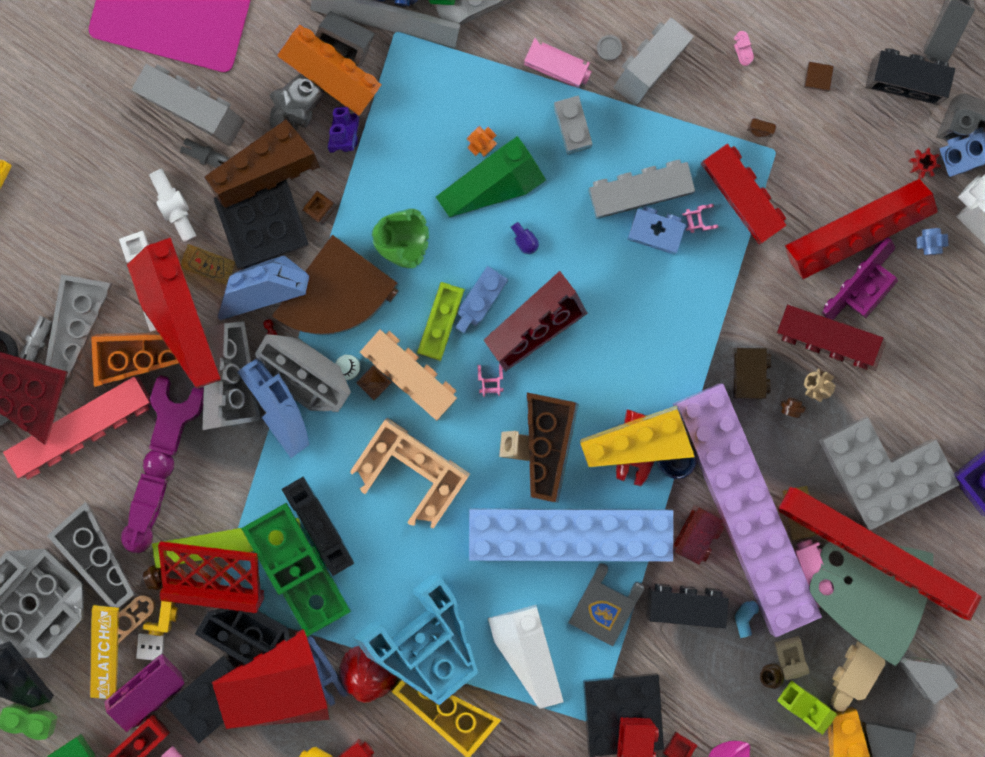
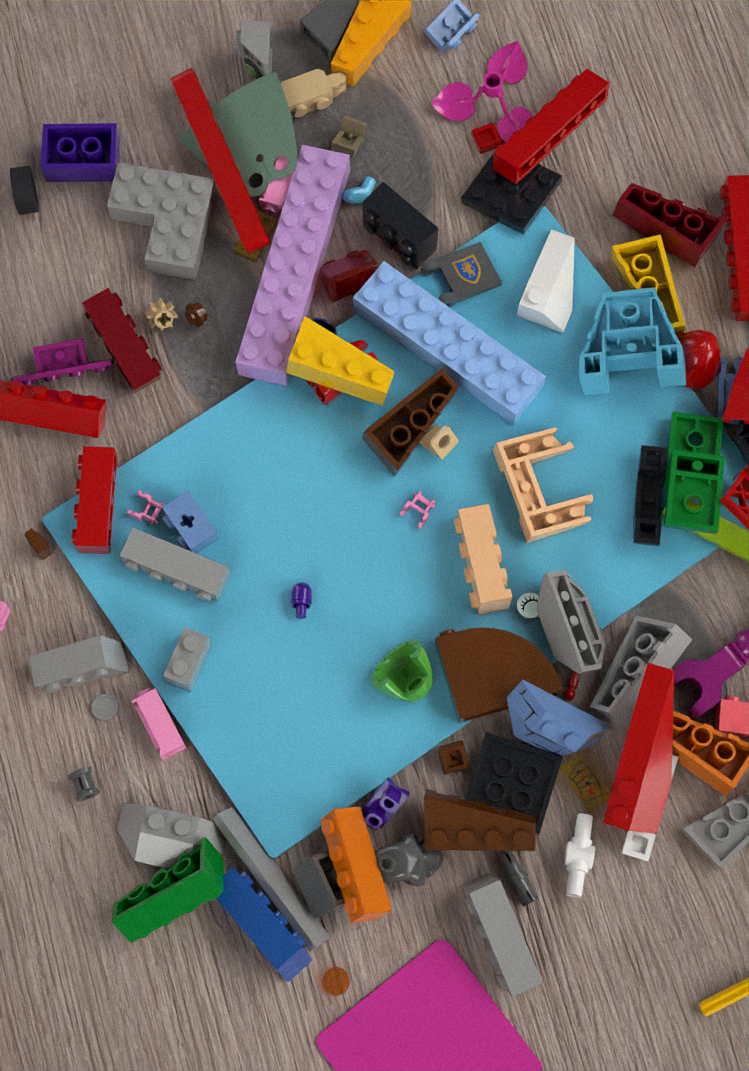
camera: 150 degrees left, 15 degrees down
medium blue slope [237,358,309,458] -> none
reddish brown tile [356,365,392,401] -> none
lime tile [417,282,465,361] -> none
green wedge [436,136,546,218] -> none
medium blue hinge [455,266,508,333] -> none
orange gear [467,126,497,157] -> none
dark red wedge [483,271,588,372] -> none
dark brown brick [733,348,771,399] -> none
dark brown plate [760,663,784,689] -> none
lime brick [777,680,837,735] -> none

